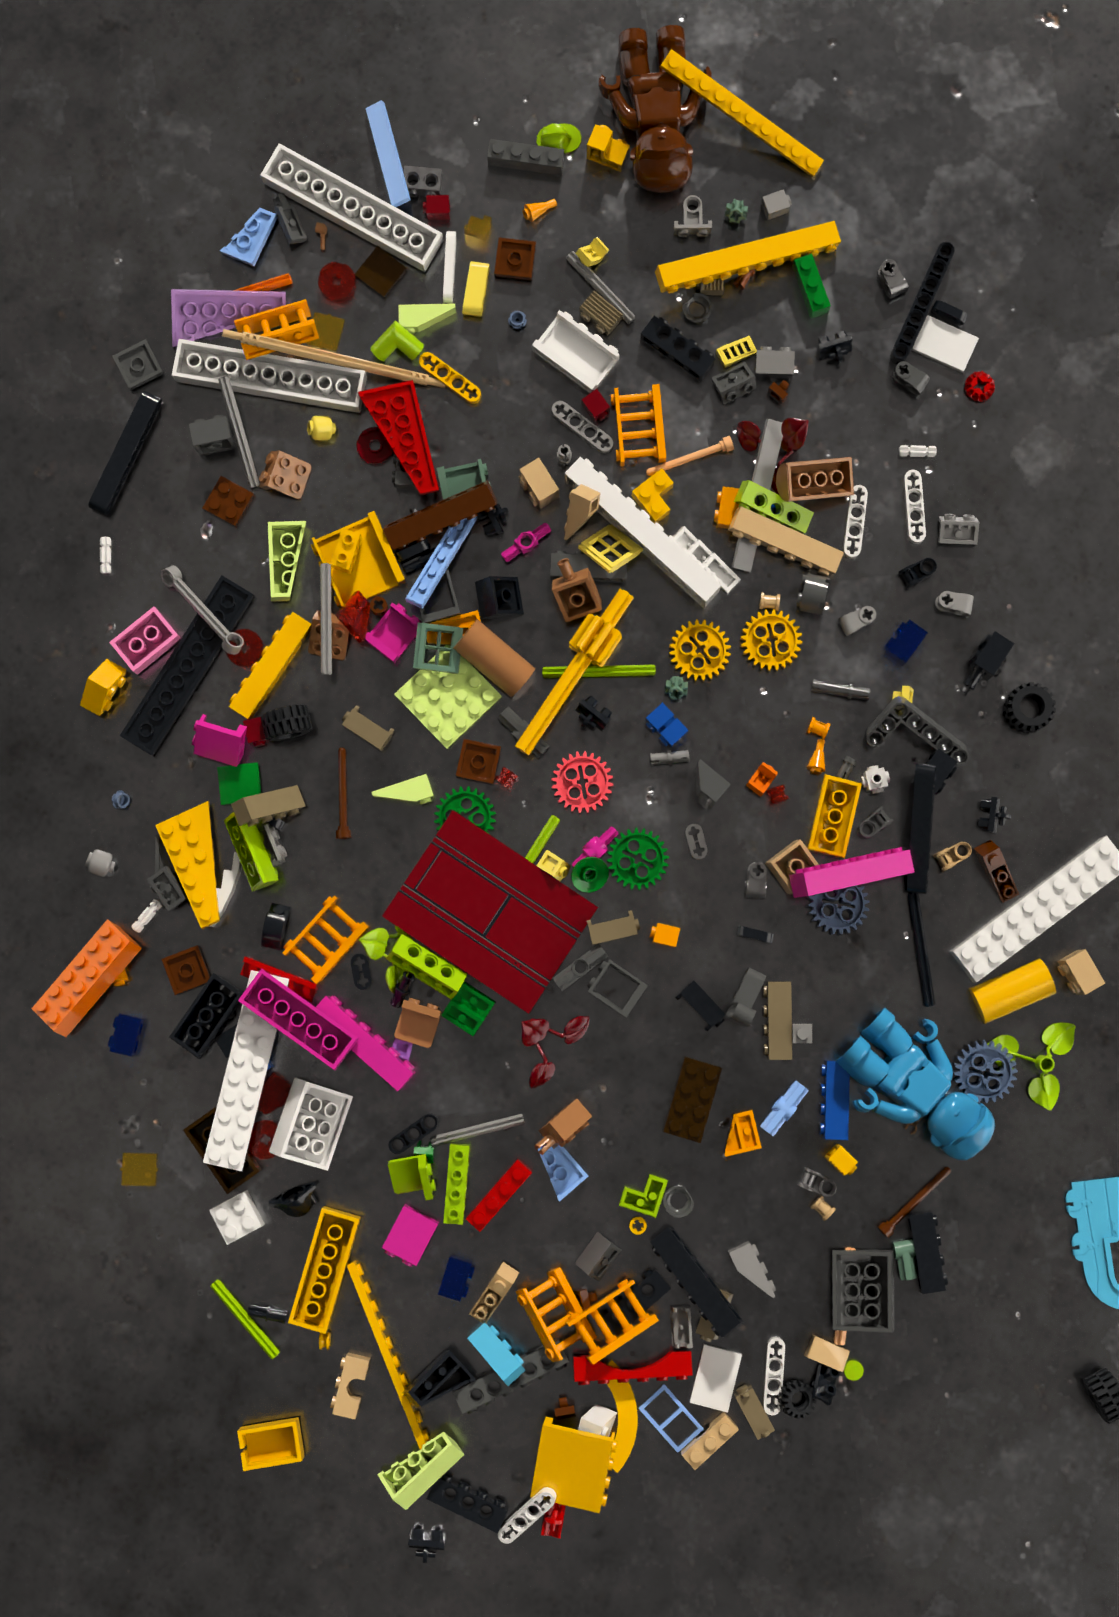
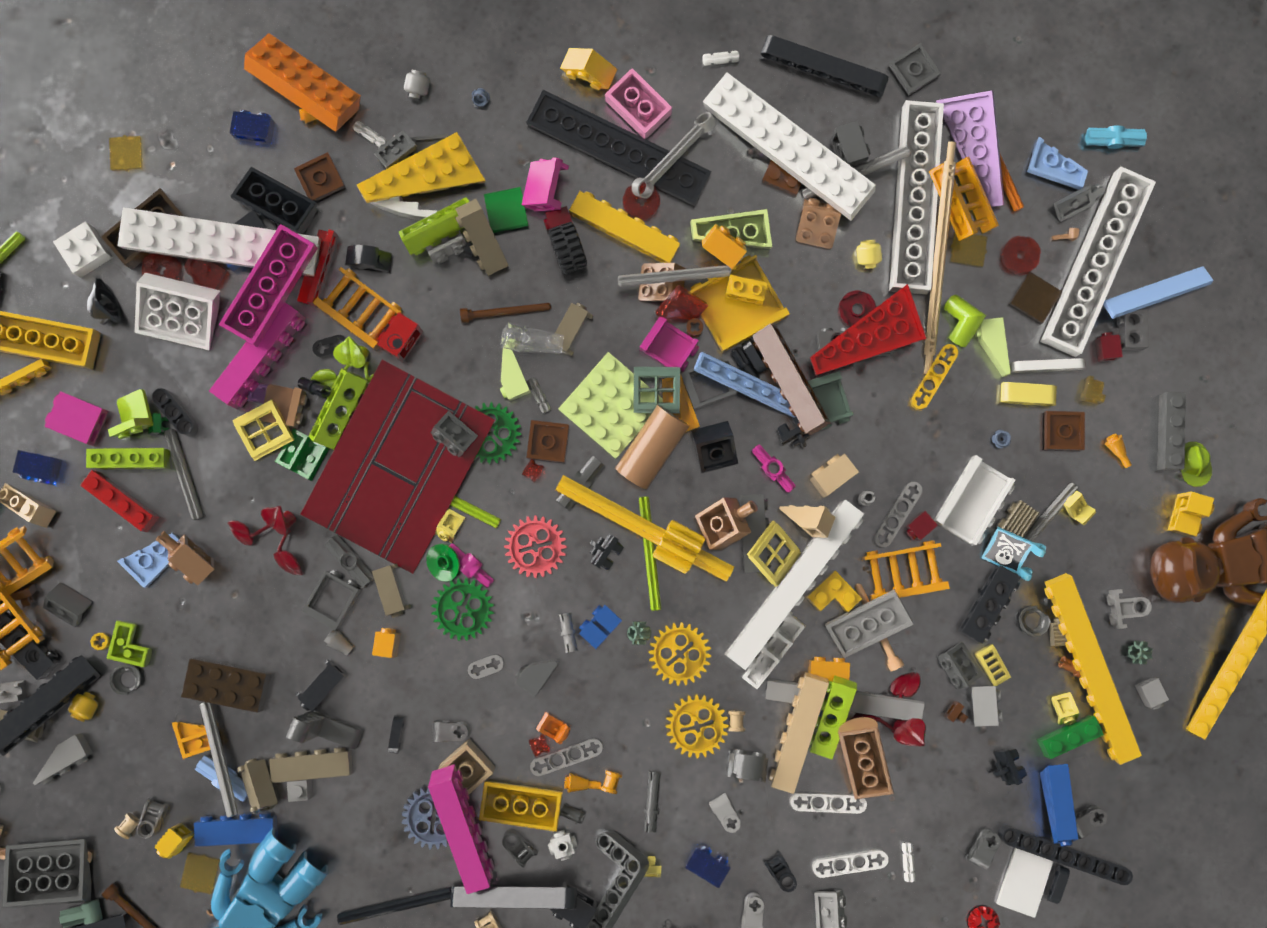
camera: 80 degrees right, 0 degrees up
none -> yellow head [68,692,98,722]
none -> clear yellow piece [180,853,220,894]
none -> light grey axle [200,702,238,817]
none -> light yellow piece [232,399,294,461]
none -> dark tan brick [237,758,278,814]
none -> light grey cone [324,629,354,656]
none -> red brick [377,312,423,362]
none -> dark grey bracket [431,411,478,457]
none -> clear slope [500,322,564,354]
none -> light grey axle [527,377,551,414]
none -> light grey beam [530,738,603,776]
none -> light orange brick [702,224,747,269]
none -> white brick [703,73,876,221]
none -> light grey plate [825,589,914,658]
none -> flag [981,527,1046,581]
none -> blue slope [1040,764,1078,847]
none -> light yellow bracket [1051,692,1079,725]
none -> medium azure piece [1085,125,1147,149]

